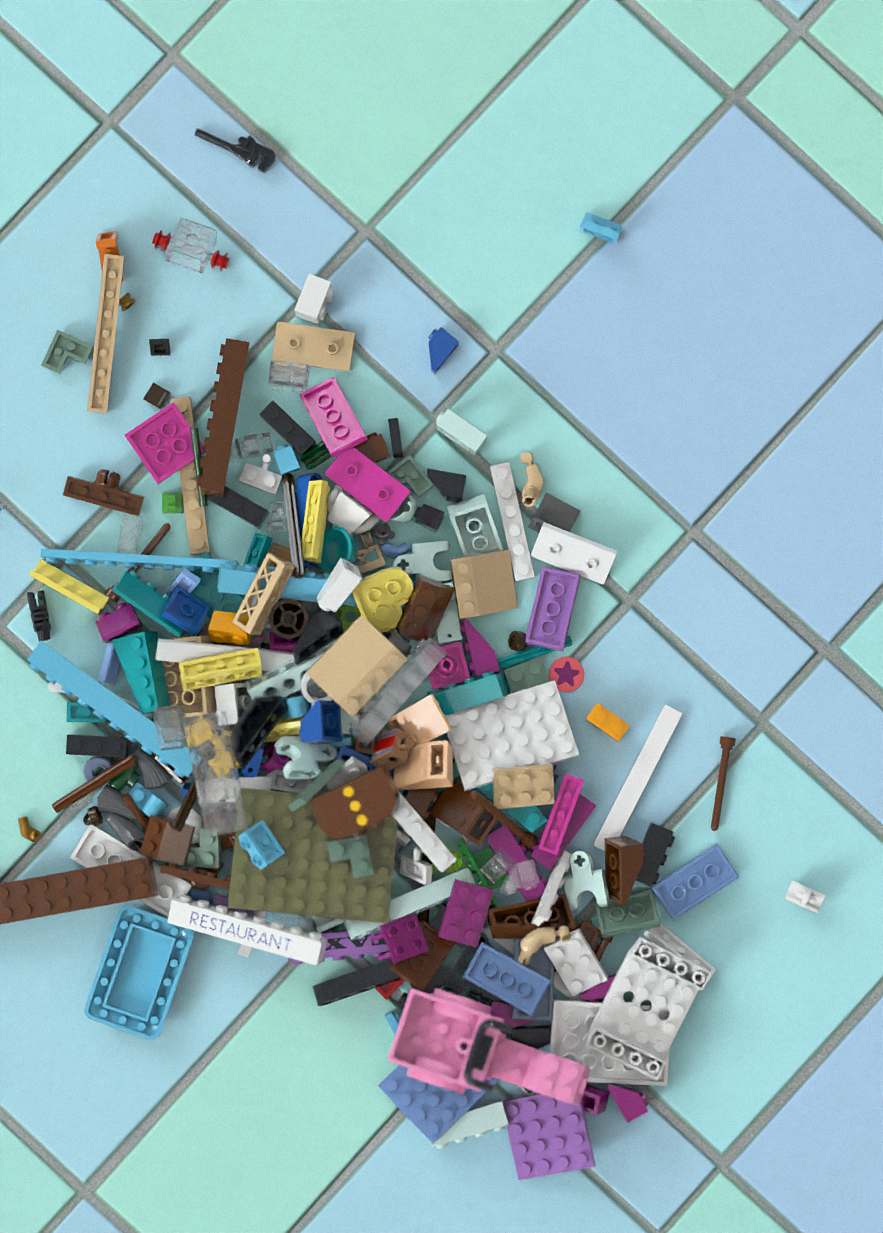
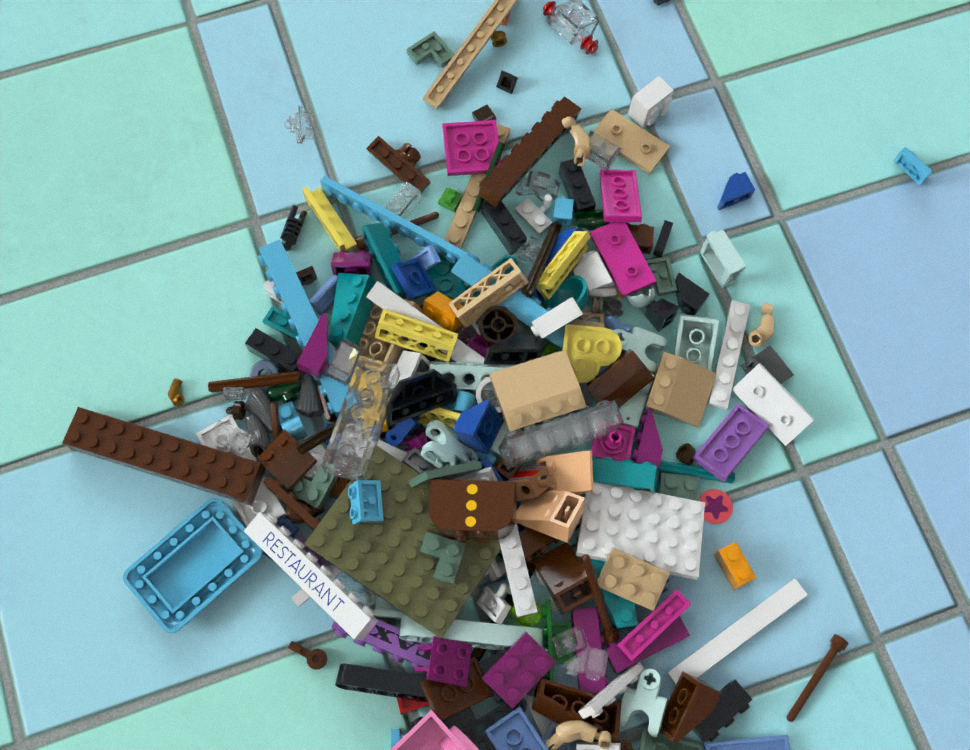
camera: 25 degrees right, 15 degrees down
none -> clear brick [209,420,254,456]
none -> reddish brown plate [288,641,327,670]
none -> dark brown plate [296,266,317,286]
none -> magenta slope [297,313,330,379]
none -> tan arm [562,117,590,166]

